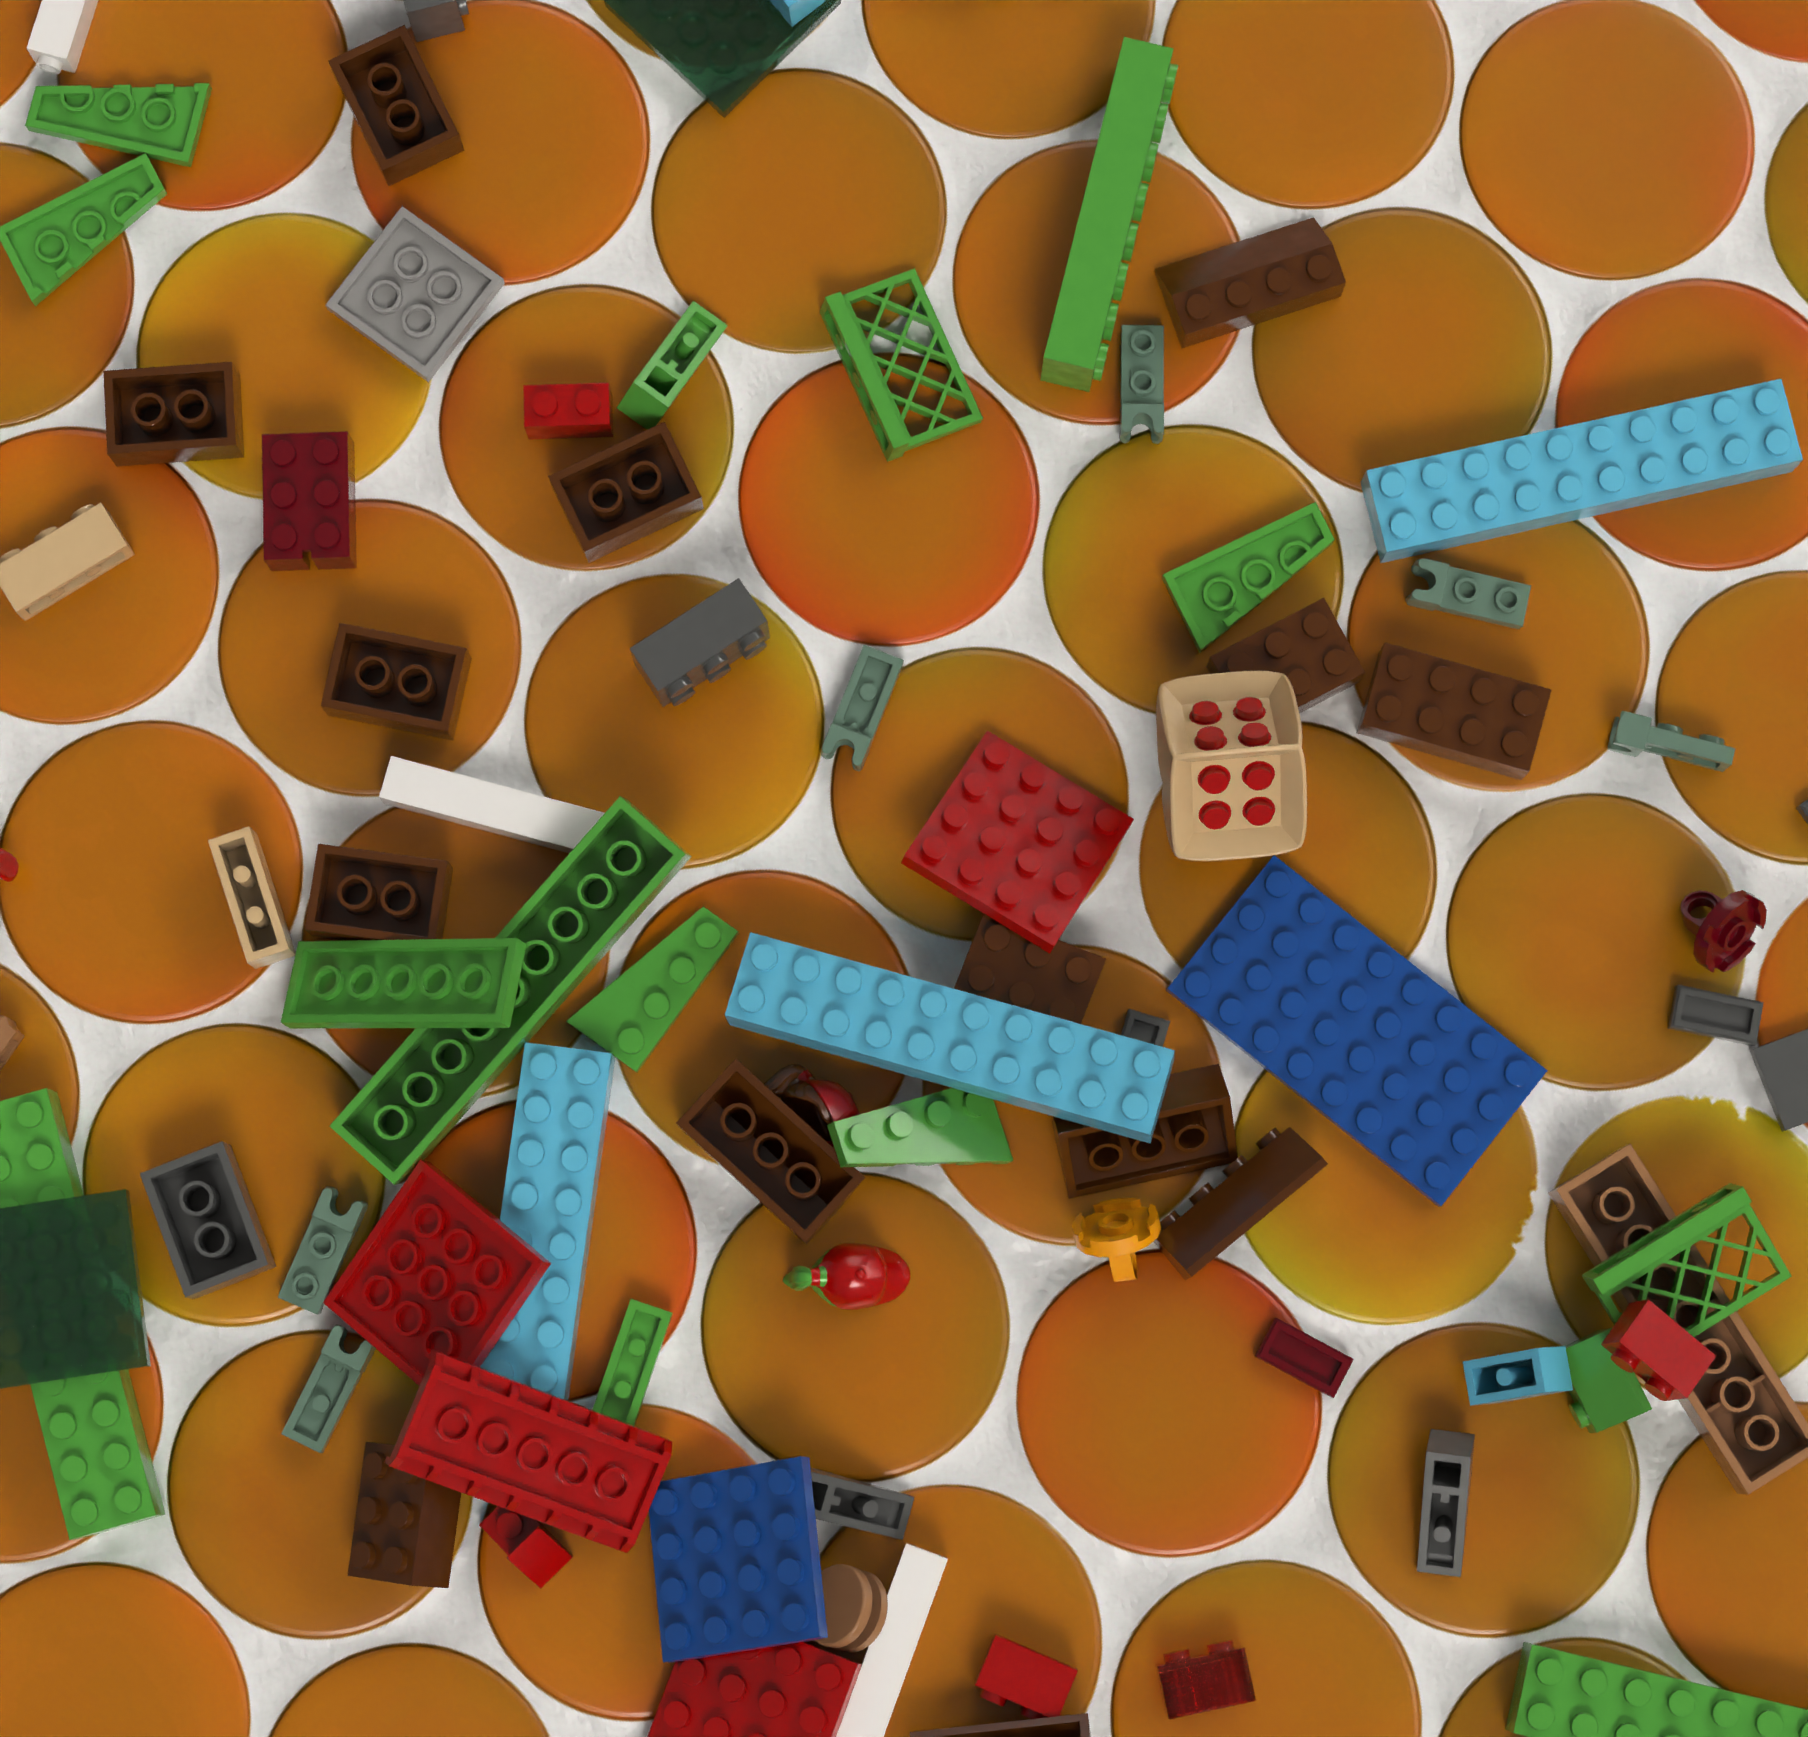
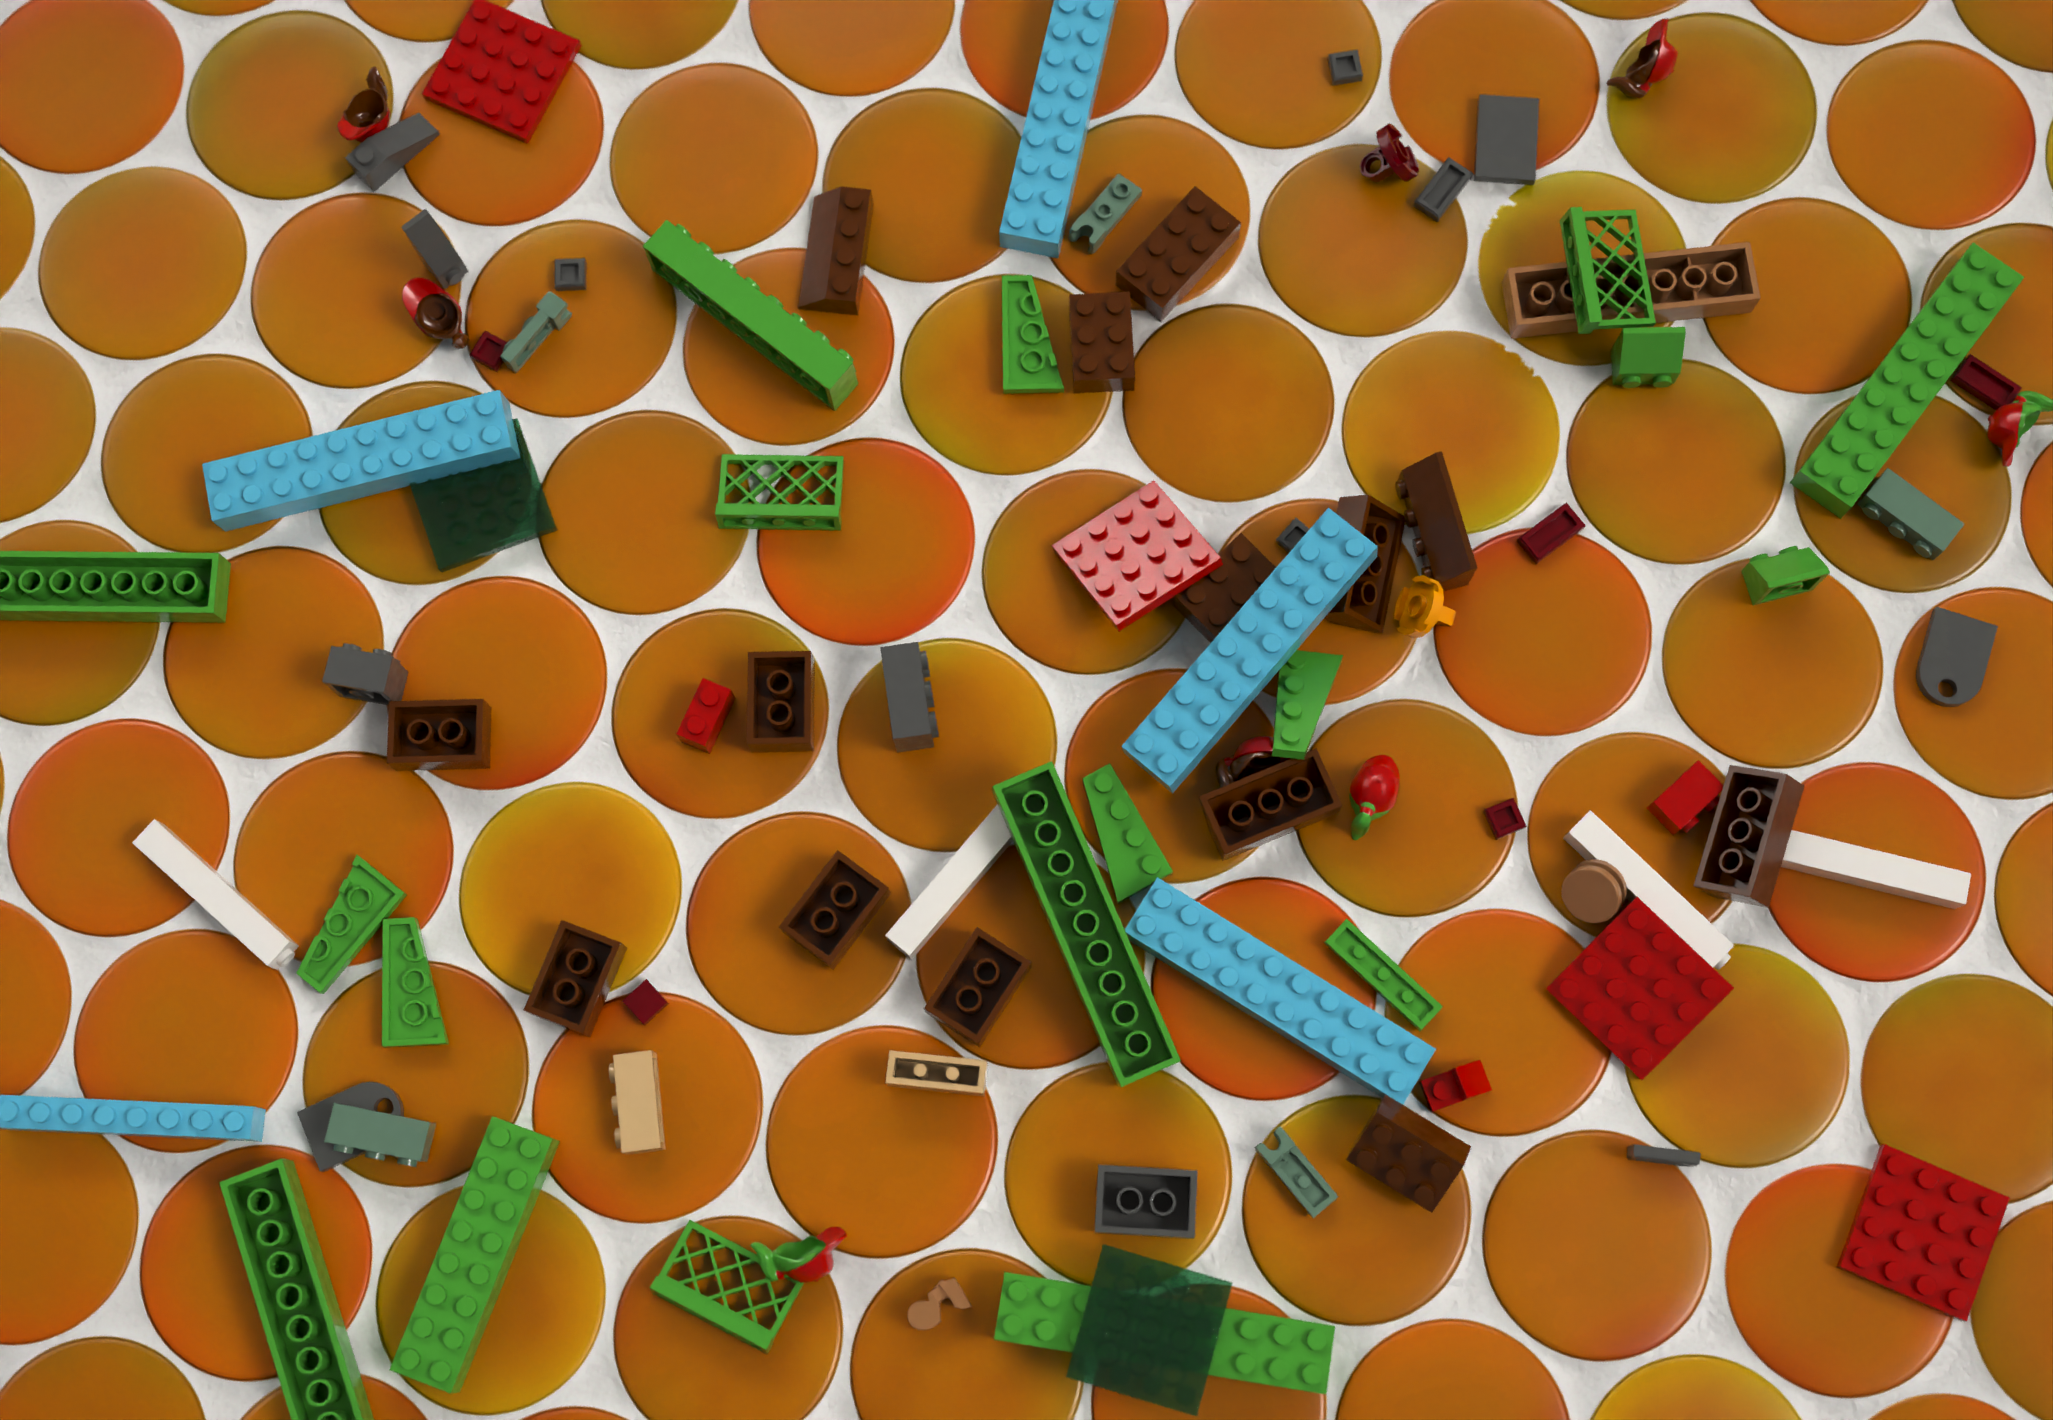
camera: 60 degrees left, 5 degrees down
dark red piece [262,431,357,571] -> none
sand green plate [278,1186,368,1315] -> none
bright green plate [281,938,526,1029] -> none
red plate [323,1159,551,1386] -> none
light grey plate [325,206,505,382] -> none
red ladder [384,1349,673,1553] -> none
bright green slope [617,301,728,430] -> none
blue plate [649,1456,828,1663] -> none
dark grey slope [778,1459,914,1540] -> none
sand green plate [821,645,904,771] -> none
sand green plate [1120,325,1164,444] -> none
clear red brick [1155,1639,1256,1719] -> none
tan piece [1156,671,1307,861] -> none
blue plate [1166,855,1548,1207] -> none
dark grey slope [1417,1429,1475,1577] -> none
medium azure brick [1463,1346,1573,1406] -> none
red brick [1601,1299,1716,1401] -> none
sand green plate [1607,711,1736,772] -> none
none -> dark red tile [623,979,669,1025]
none -> dark red tile [1483,798,1527,840]
none -> bright green slope [1742,546,1830,605]

